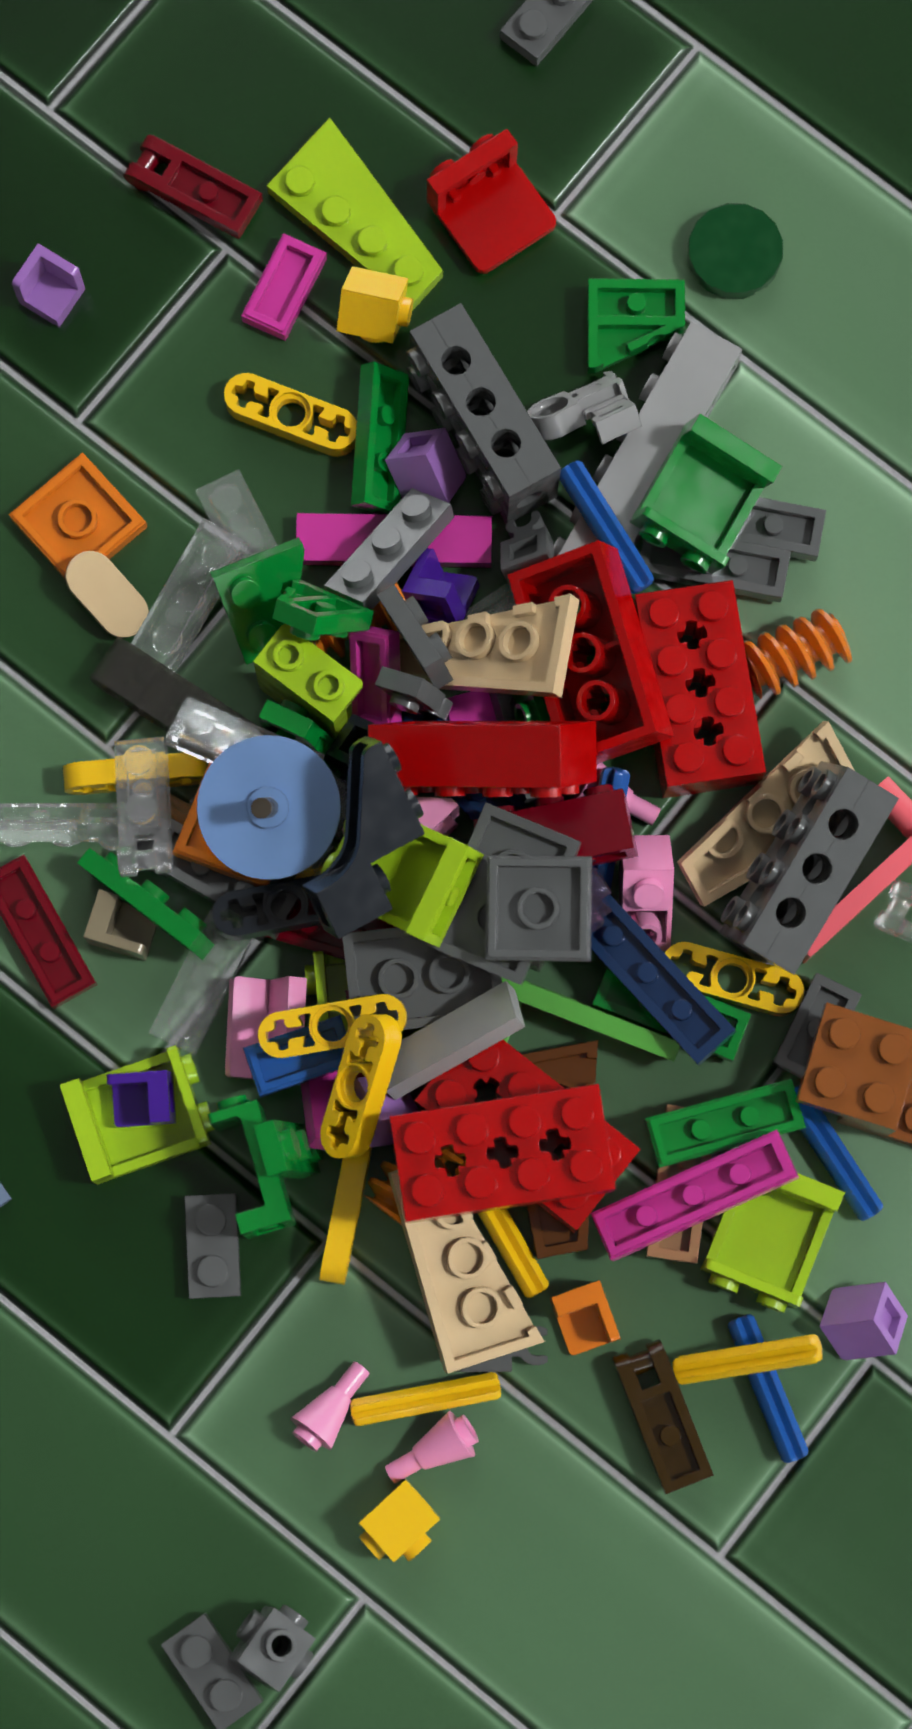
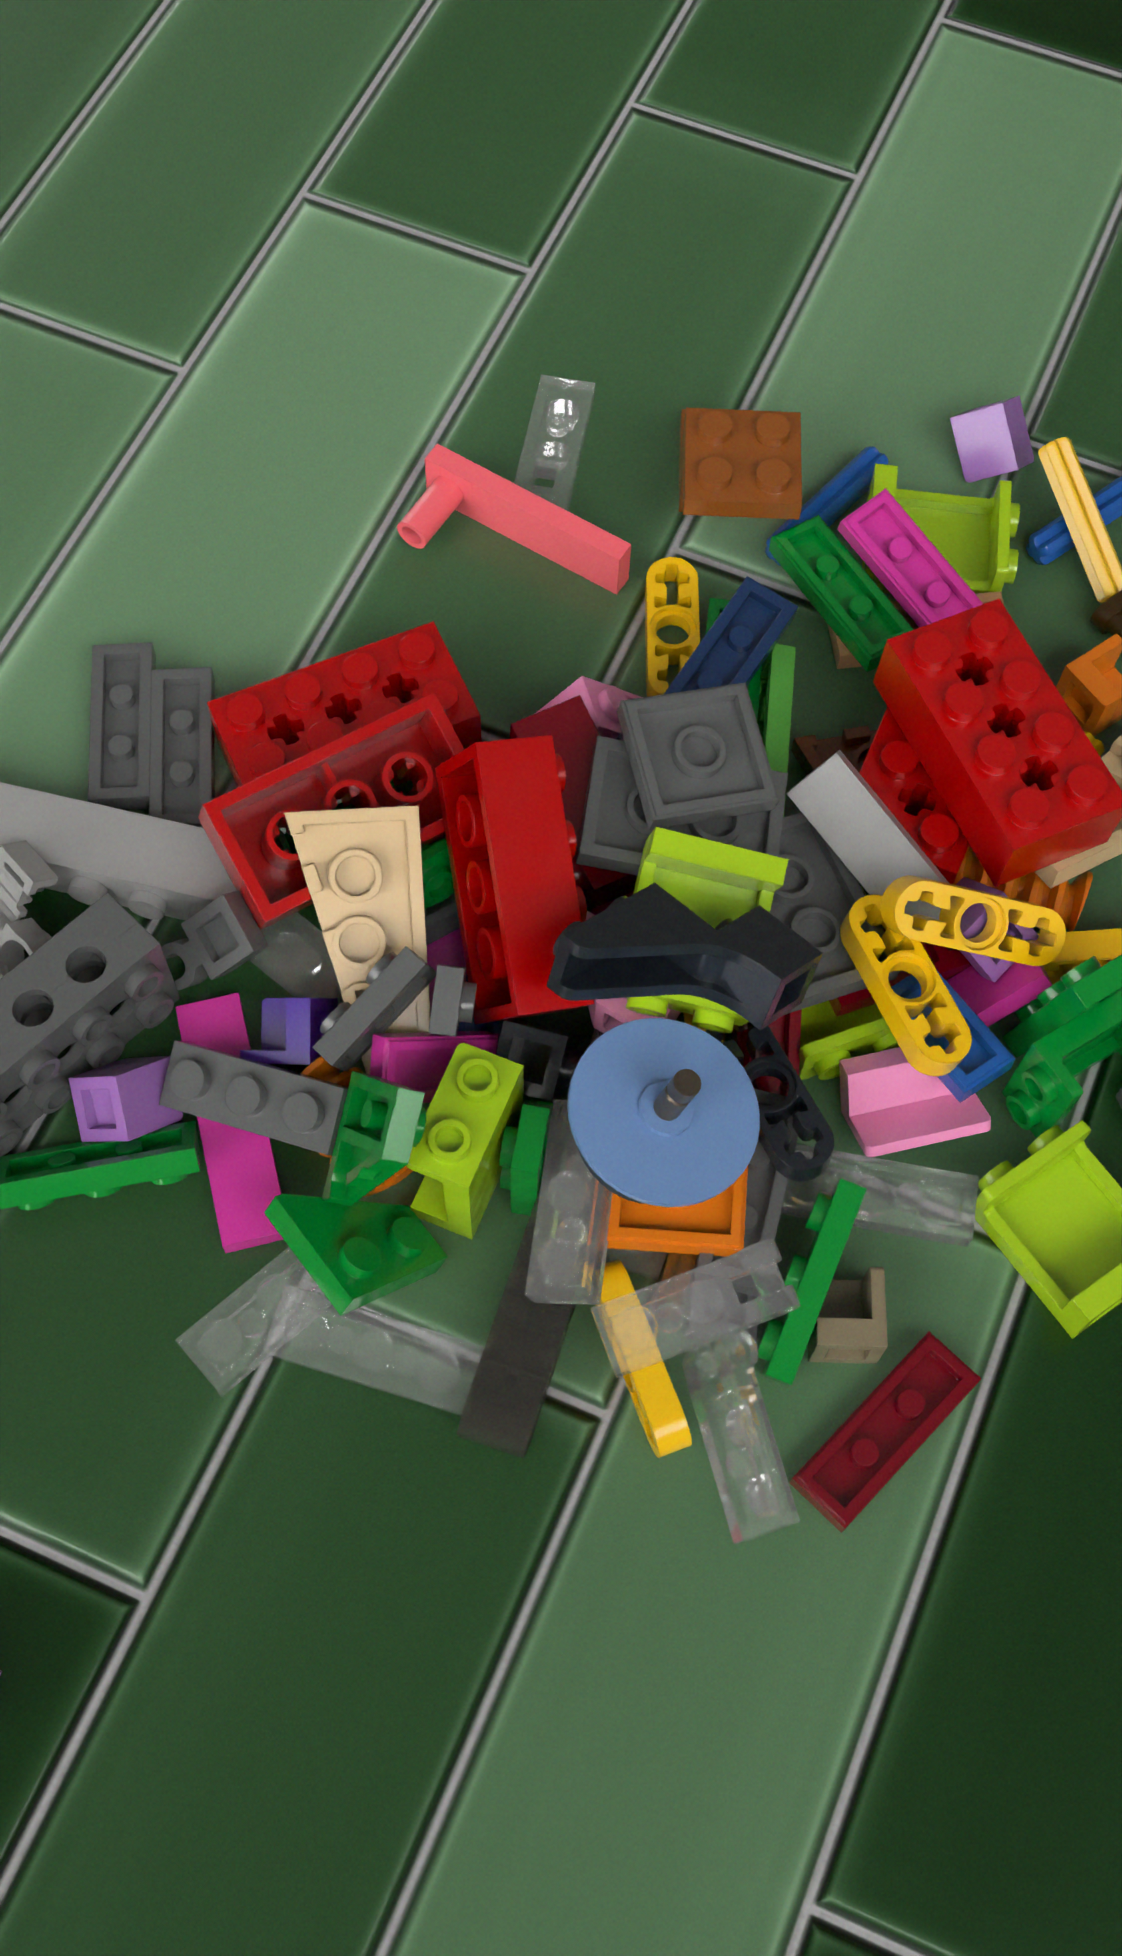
camera: 105 degrees left, 15 degrees down
orange tile [9,452,148,579] -> none
tan tile [65,551,149,638] -> none
dark purple panel [106,1070,176,1128] -> none
yellow beam [224,373,357,457] -> none
blue axle [560,460,654,594] -> none
green panel [630,414,783,574] -> none
tan wing [677,721,855,907] -> none
dark grey brick [719,761,899,975] -> none
orange piece [744,609,852,699] -> none
dark grey plate [772,972,862,1079] -> none

